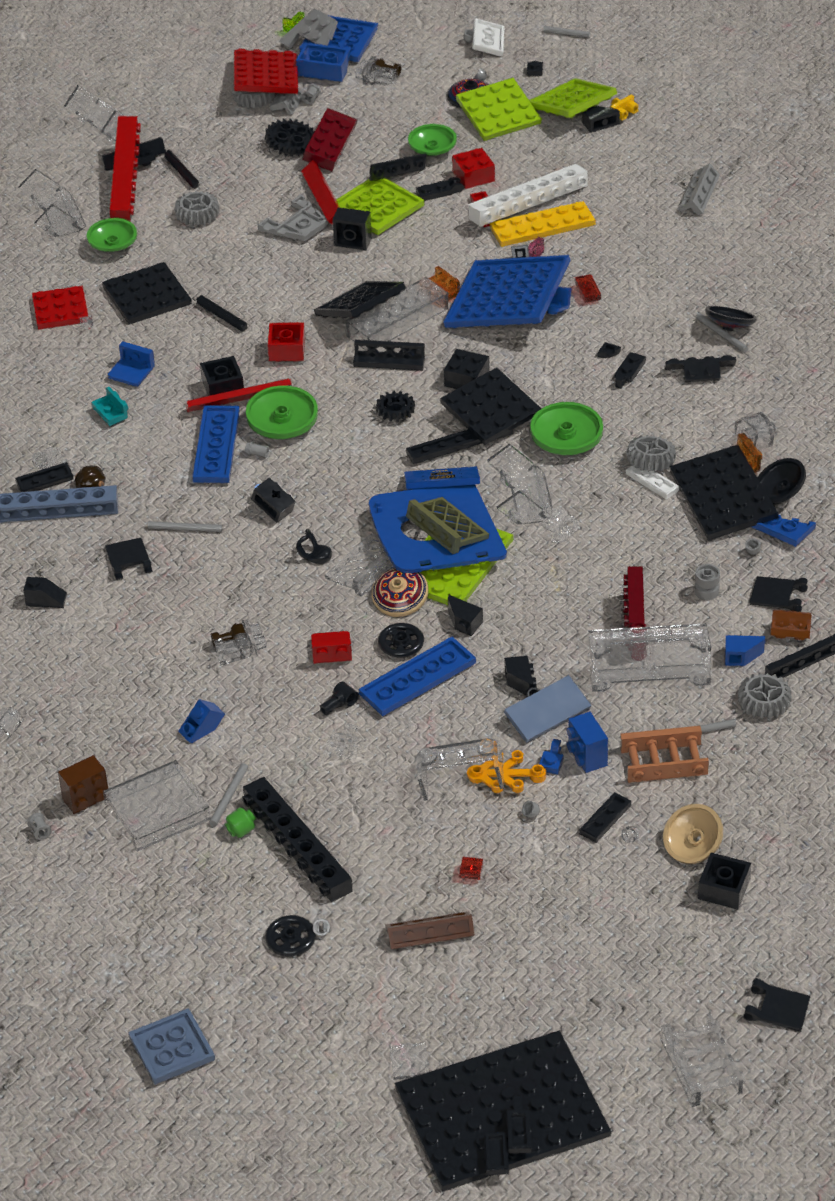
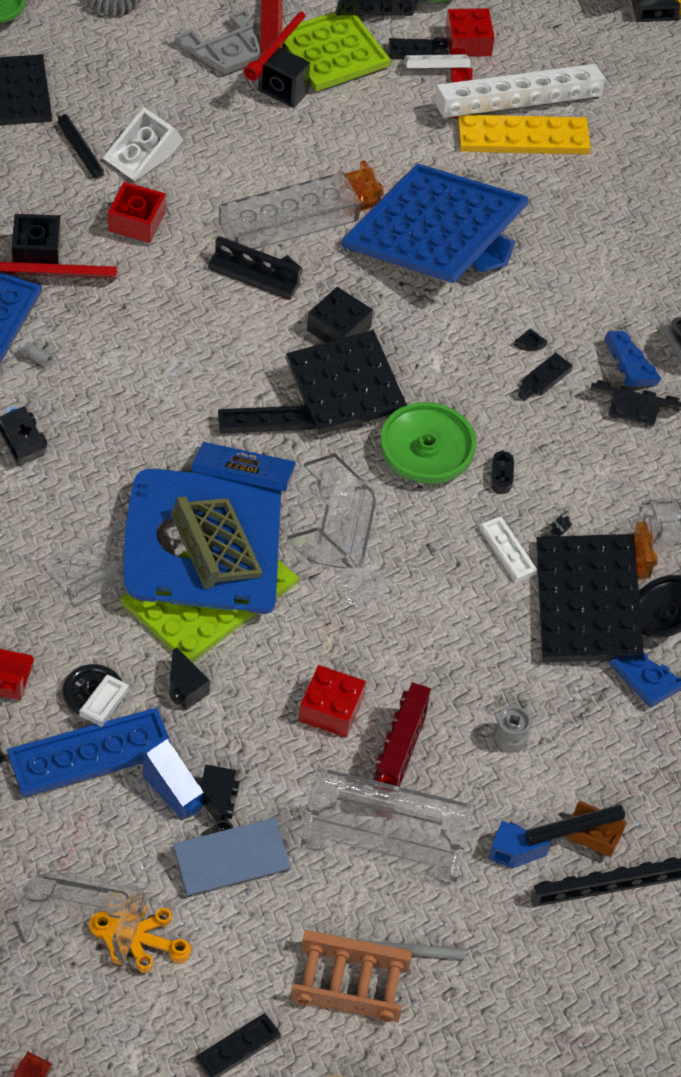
camera: 10 degrees right, 10 degrees up
bright green dish [246,386,318,439] -> none
black piece [296,529,332,564] -> none
black plate [313,281,406,319] -> none
dish [371,568,429,617] -> none
black gear [376,390,415,422] -> none
slope [511,244,529,258] -> none
light grey hinge [522,801,540,818] -> none
clear pink plate [528,237,544,257] -> none
blue plate [539,739,564,775] -> none
blue brick [566,711,608,773] -> none
clear red plate [575,274,601,303] -> none
light grey gear [626,435,676,472] -> none
light grey gear [738,673,792,720] -> none
light grey hinge [745,538,761,555] -> none
black flag [750,576,808,612] -> none
none -> white tile [79,674,129,727]
none -> white slope [103,107,184,182]
none -> slope [143,736,203,820]
none -> red piece [243,11,306,81]
none -> red brick [299,665,366,738]
none -> white tile [404,54,470,68]
none -> black beam [491,451,514,494]
none -> black axle [525,804,625,845]
none -> black plate [550,515,573,536]
none -> blue wing [604,331,662,386]

